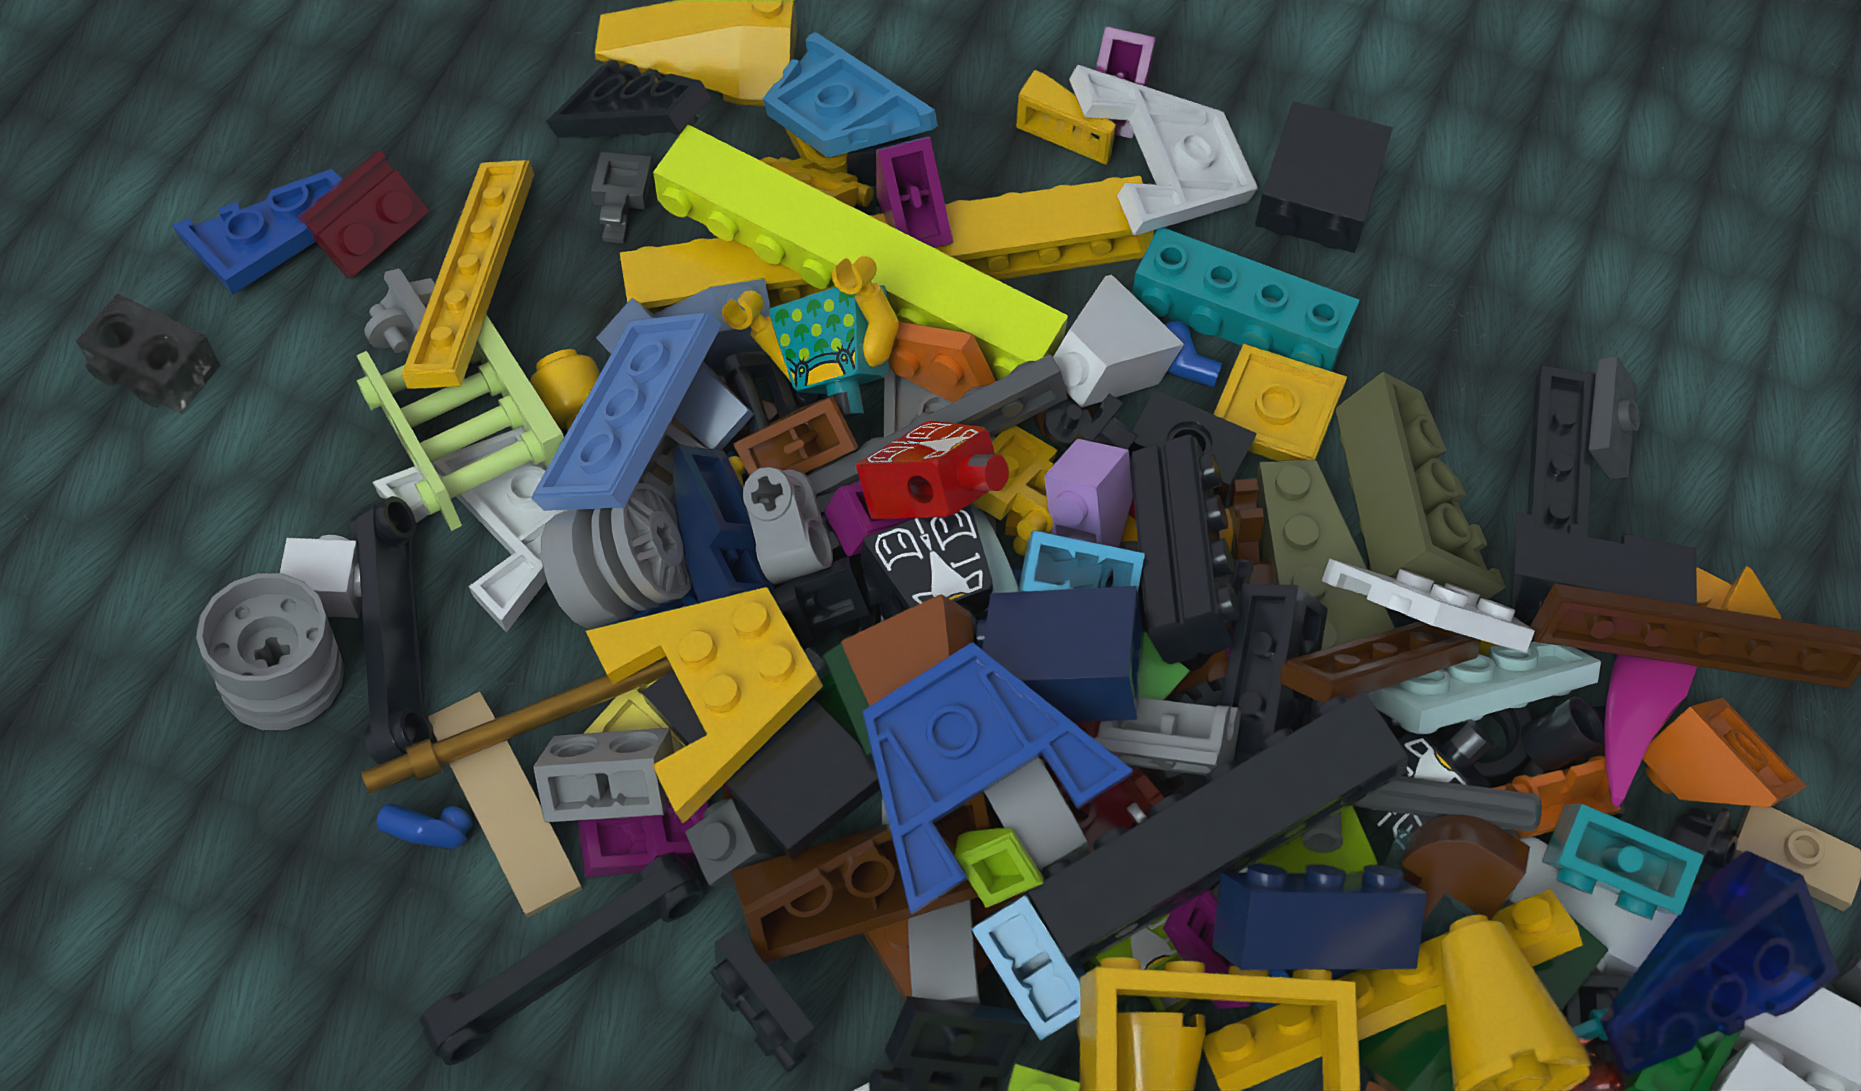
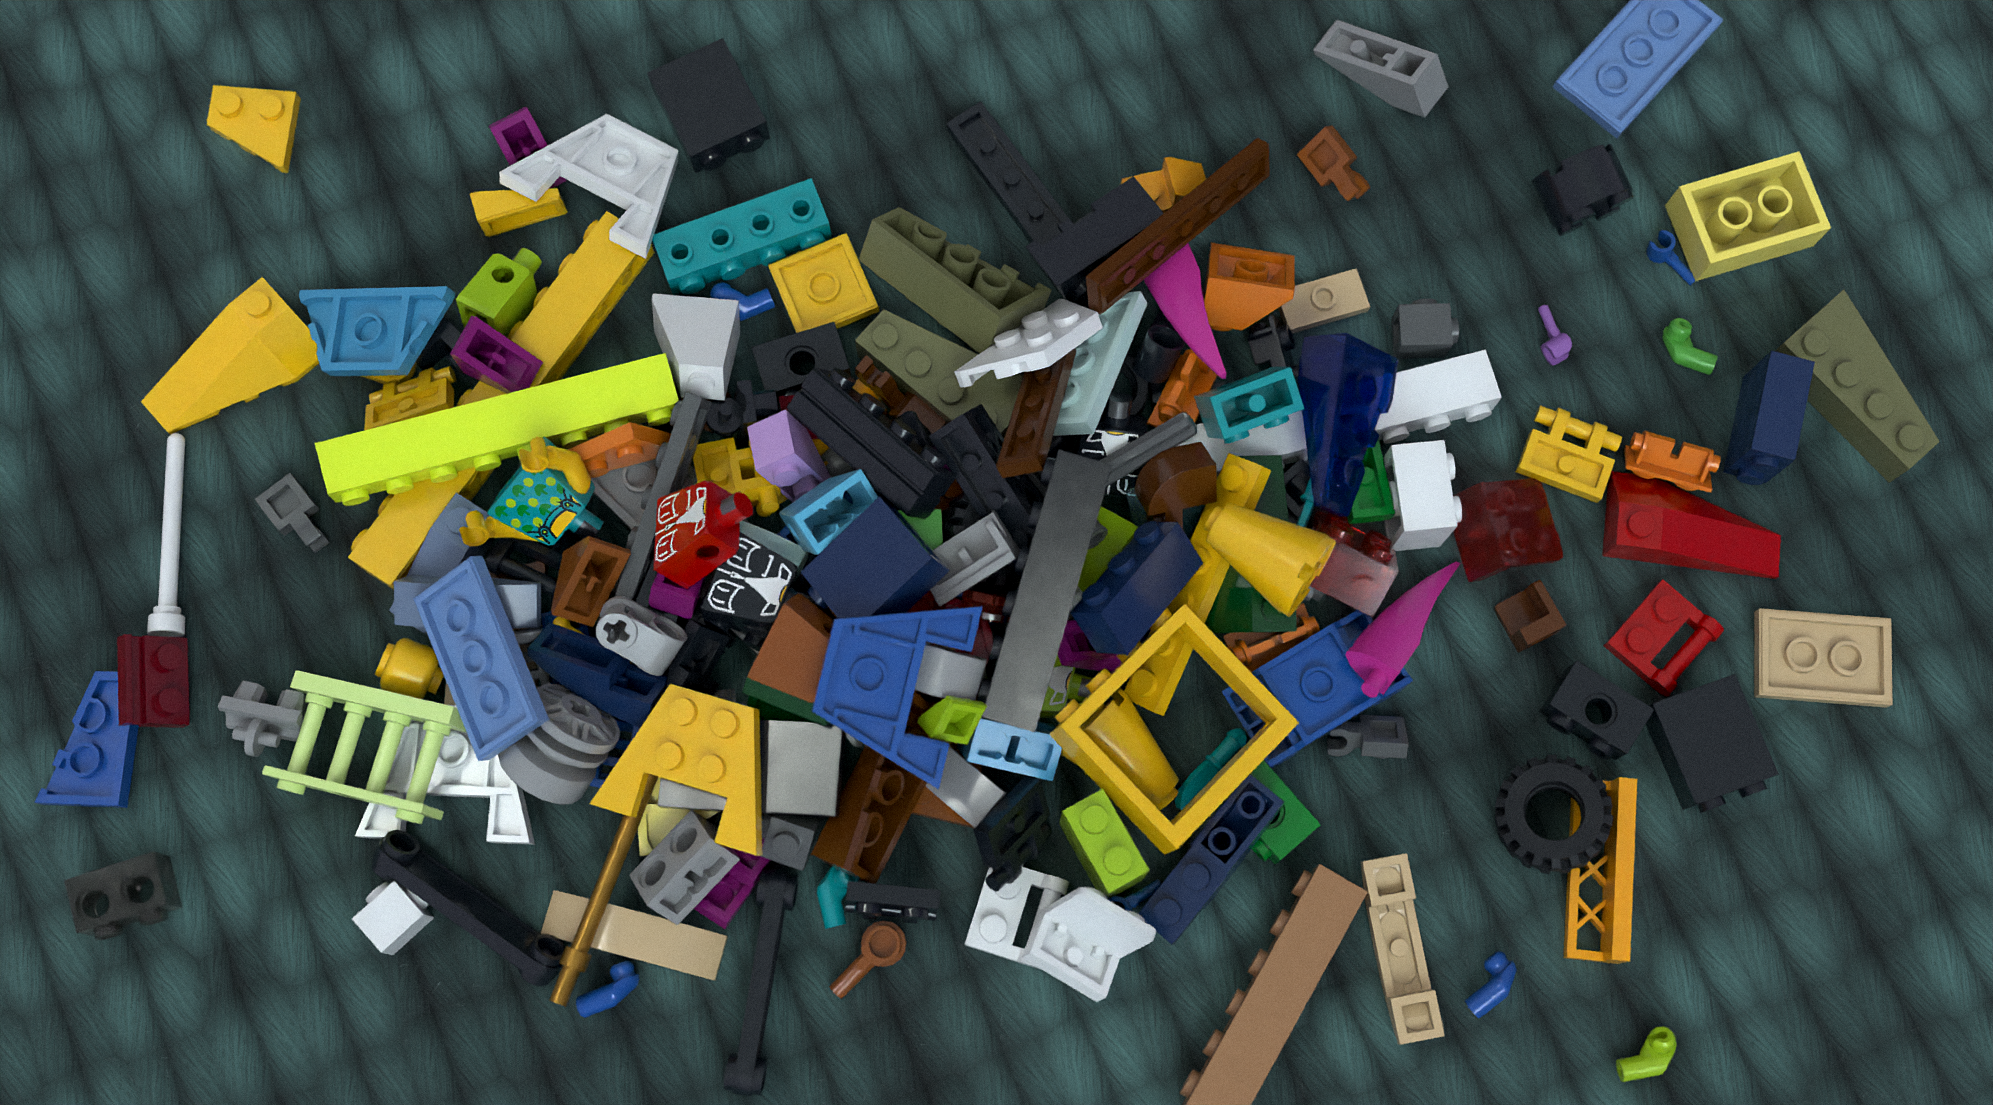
camera: 45 degrees left, 15 degrees up
light grey wheel [196,573,345,730] -> none
yellow tile [401,160,534,389] -> none
black wing [546,59,712,139] -> none
dark grey plate [1589,356,1640,479] -> none
none -> white piece [147,433,186,637]
none -> lime torso [456,248,542,338]
none -> teal arm [816,867,859,929]
none -> dark orange plate [829,921,907,999]

